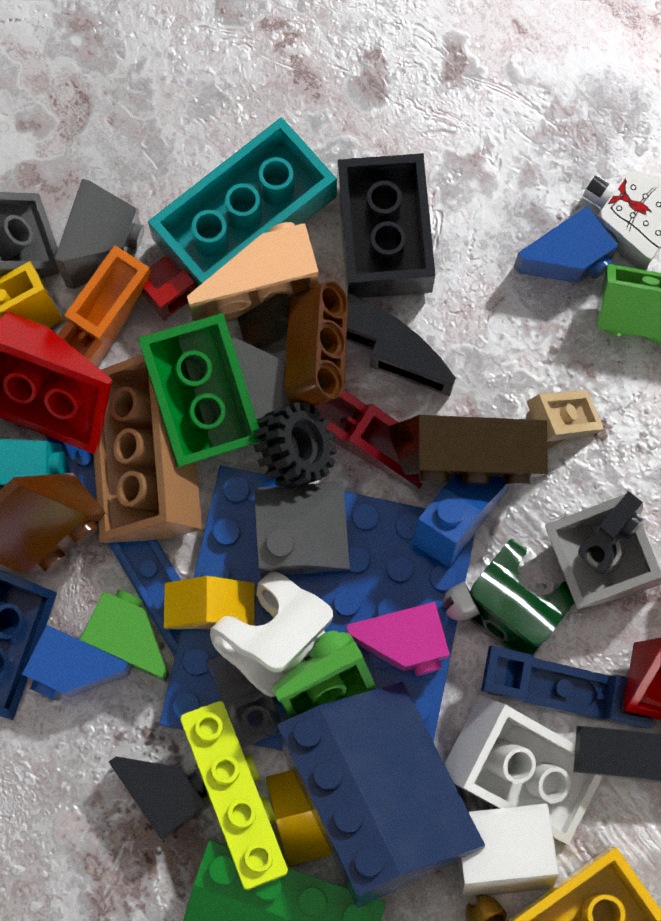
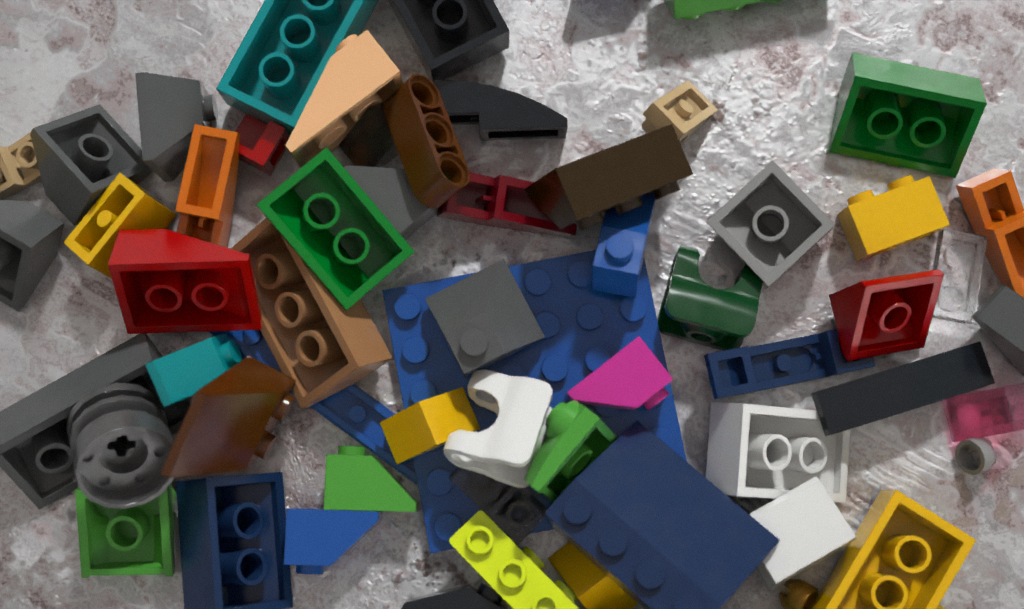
camera: 25 degrees left, 5 degrees up
black tyre [254,402,336,489] -> none
light grey hinge [442,581,480,621] -> none
black plate [578,491,644,573] -> none

